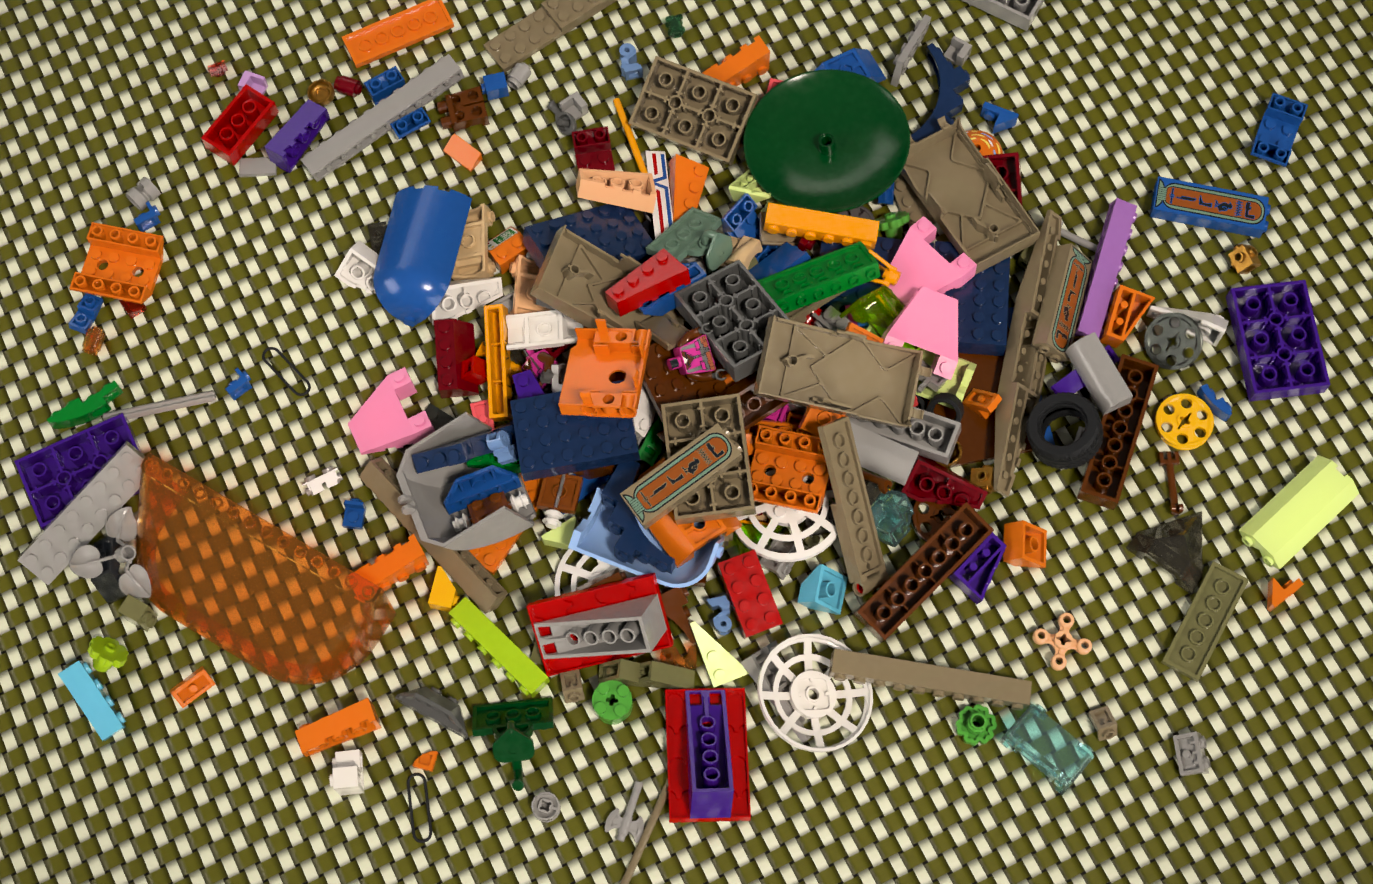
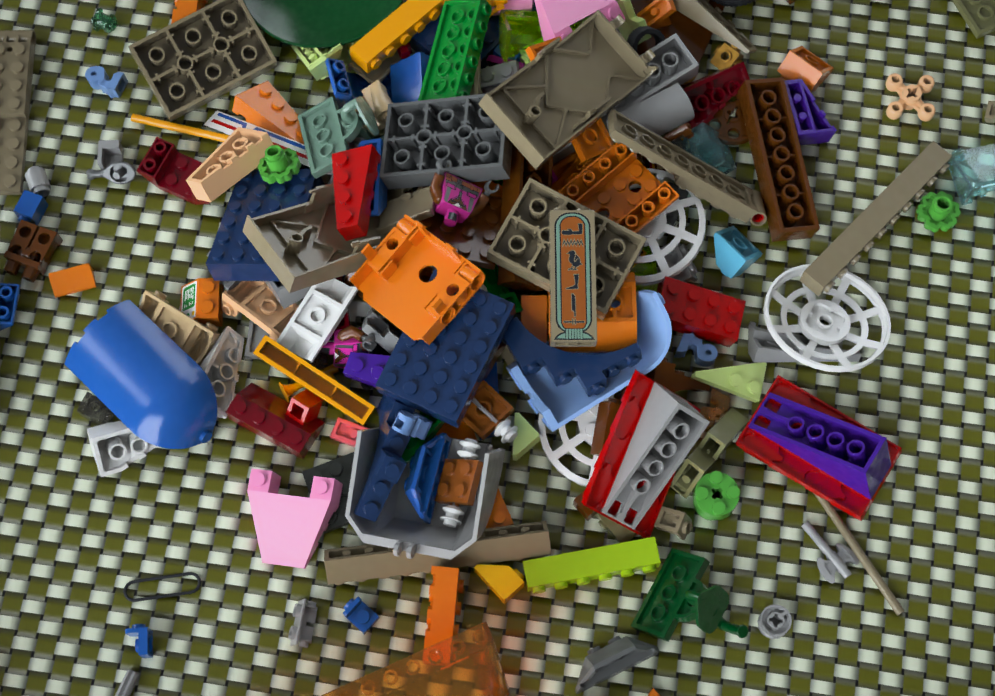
camera: 55 degrees left, 0 degrees up
none -> bright green plant [258,145,301,184]

